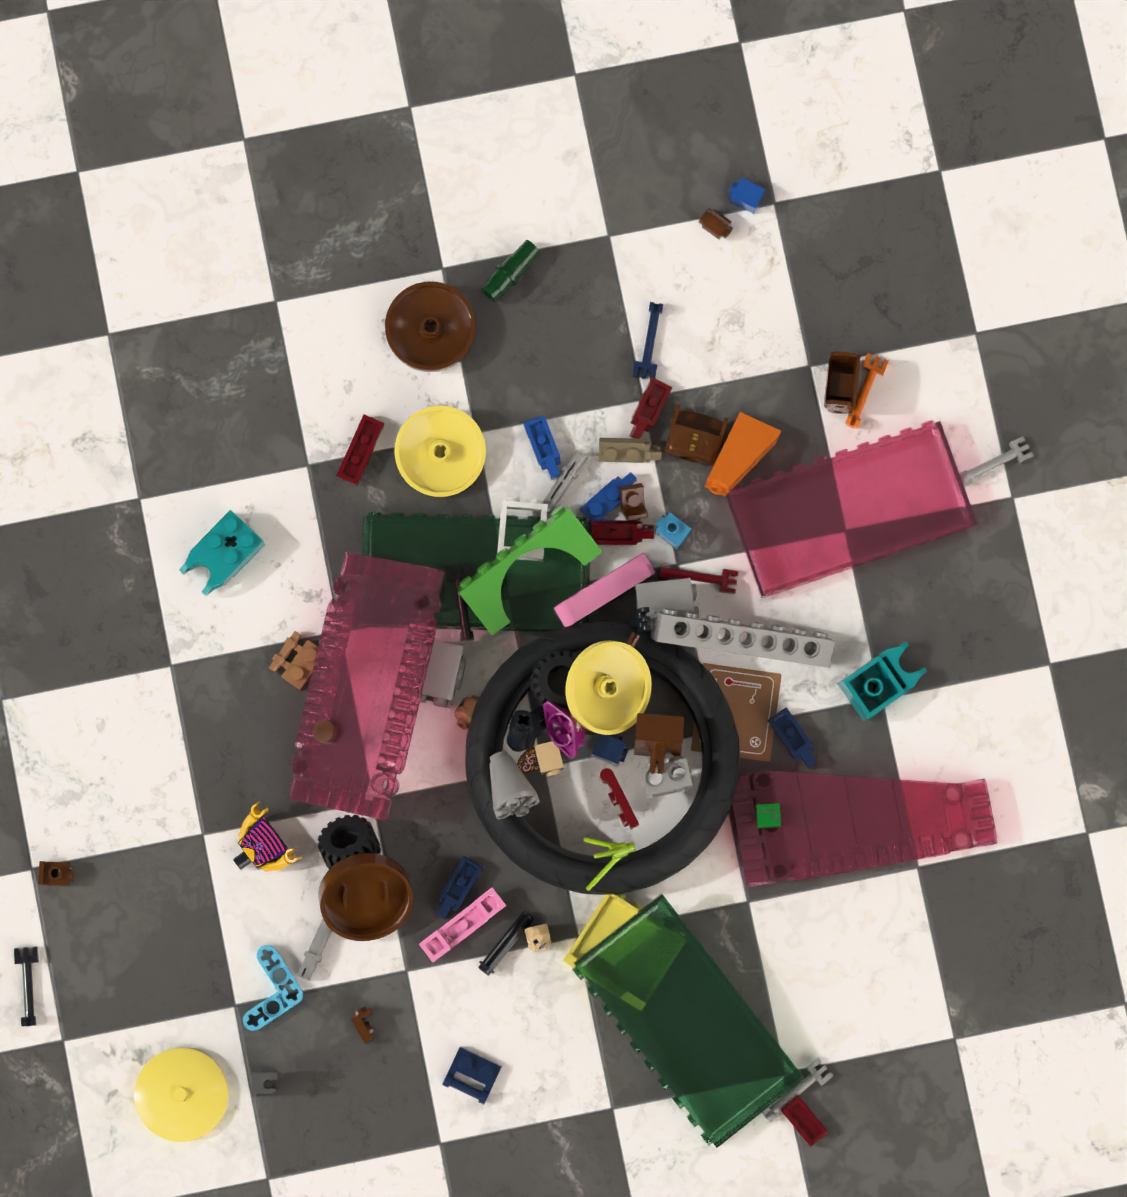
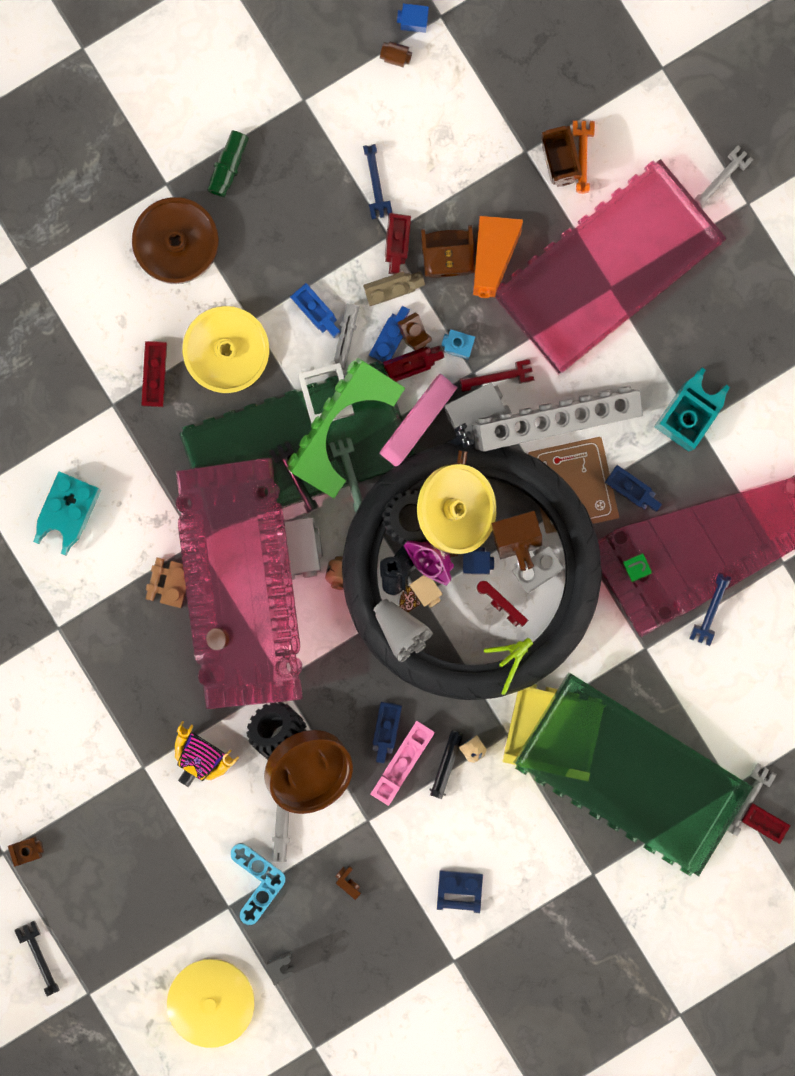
camera: 15 degrees left, 5 degrees up
none -> sand green hinge [330,437,362,513]
none -> dark blue hinge [689,573,731,646]

